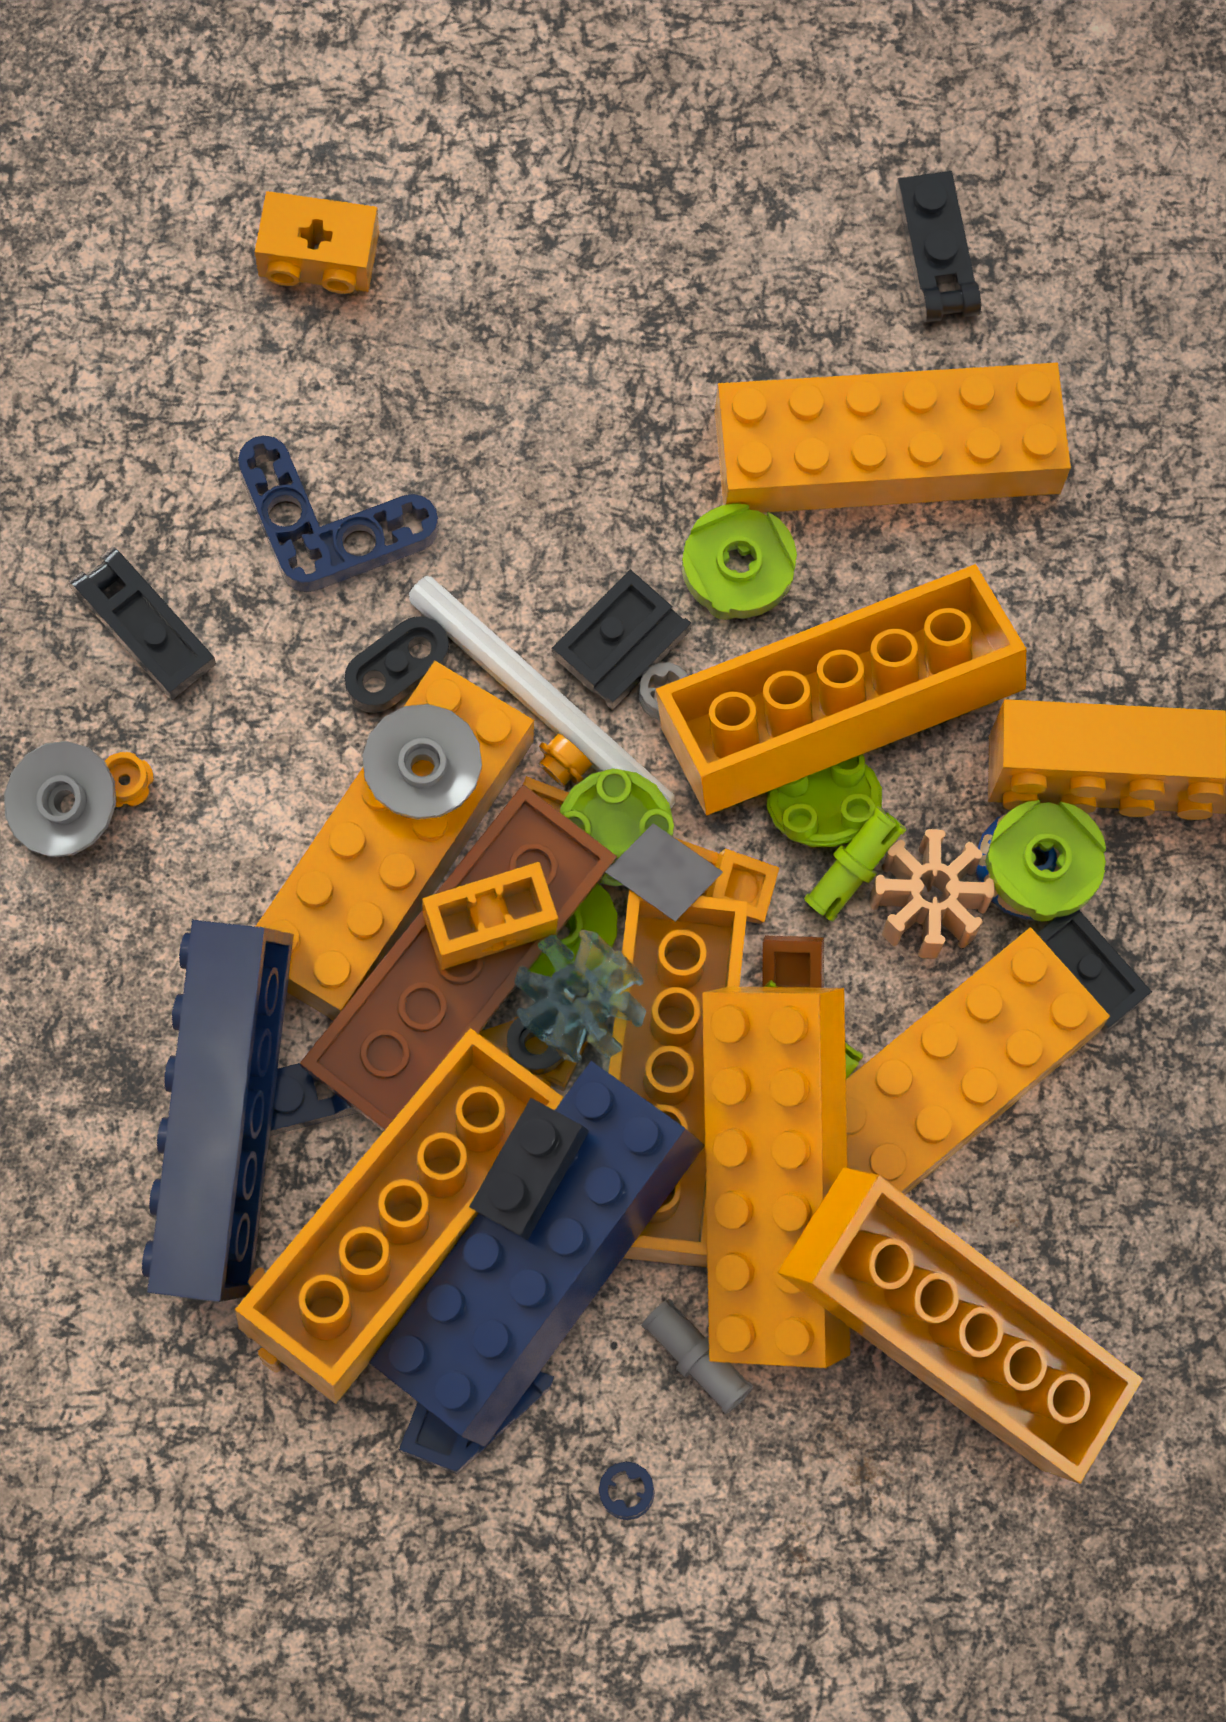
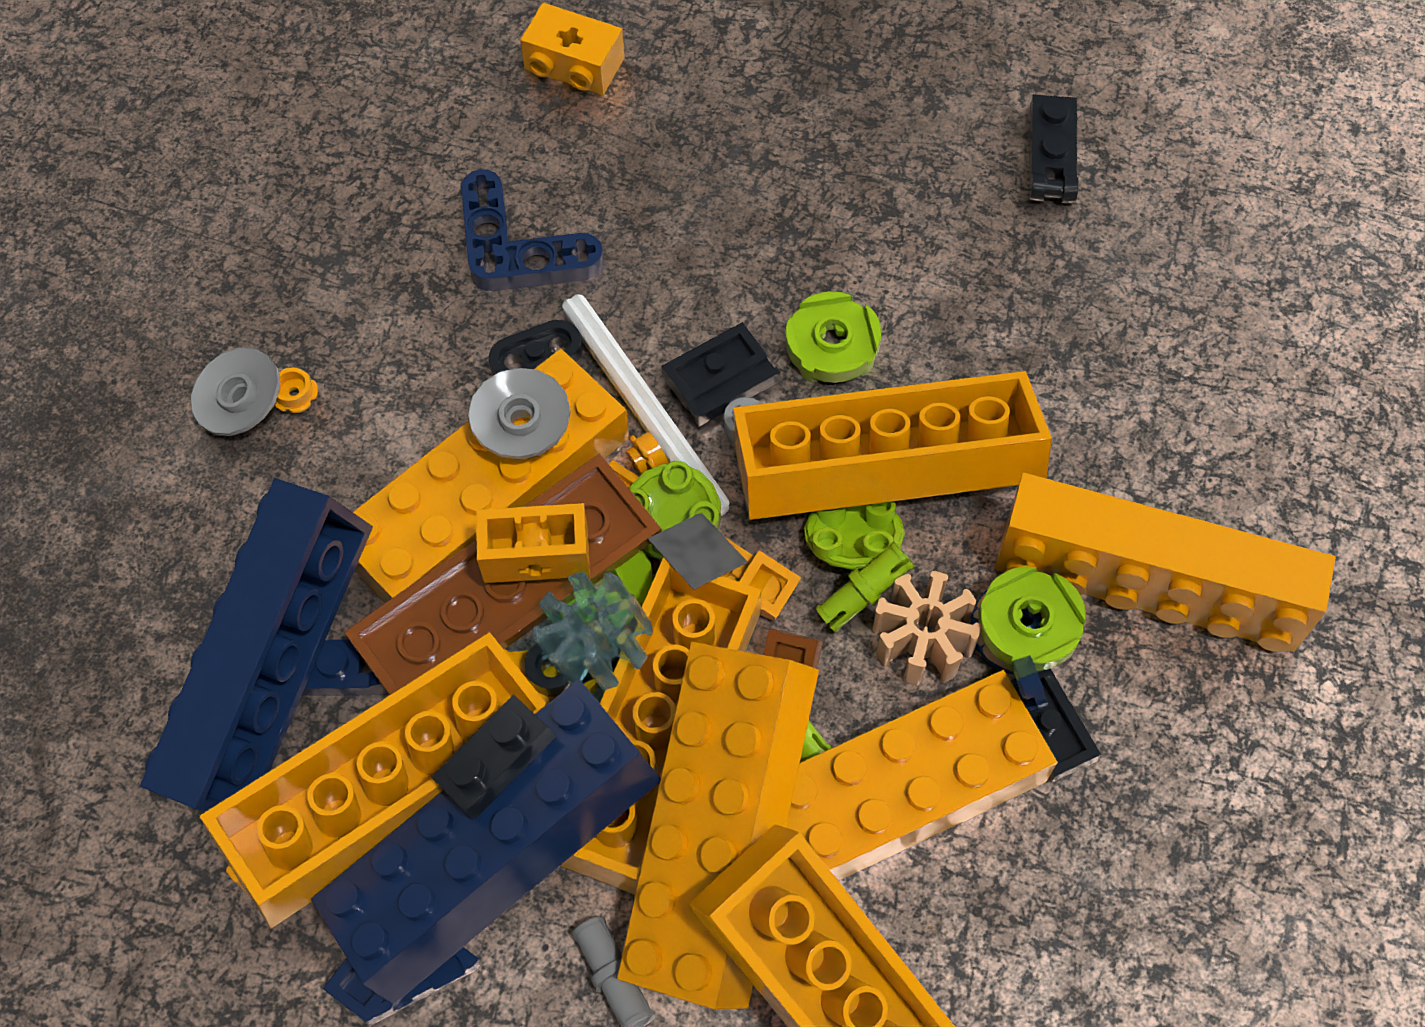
camera: 20 degrees right, 10 degrees down
black plate [68,547,216,700] -> none
light orange brick [714,362,1071,513] -> none
none -> dark blue tile [1011,655,1048,712]

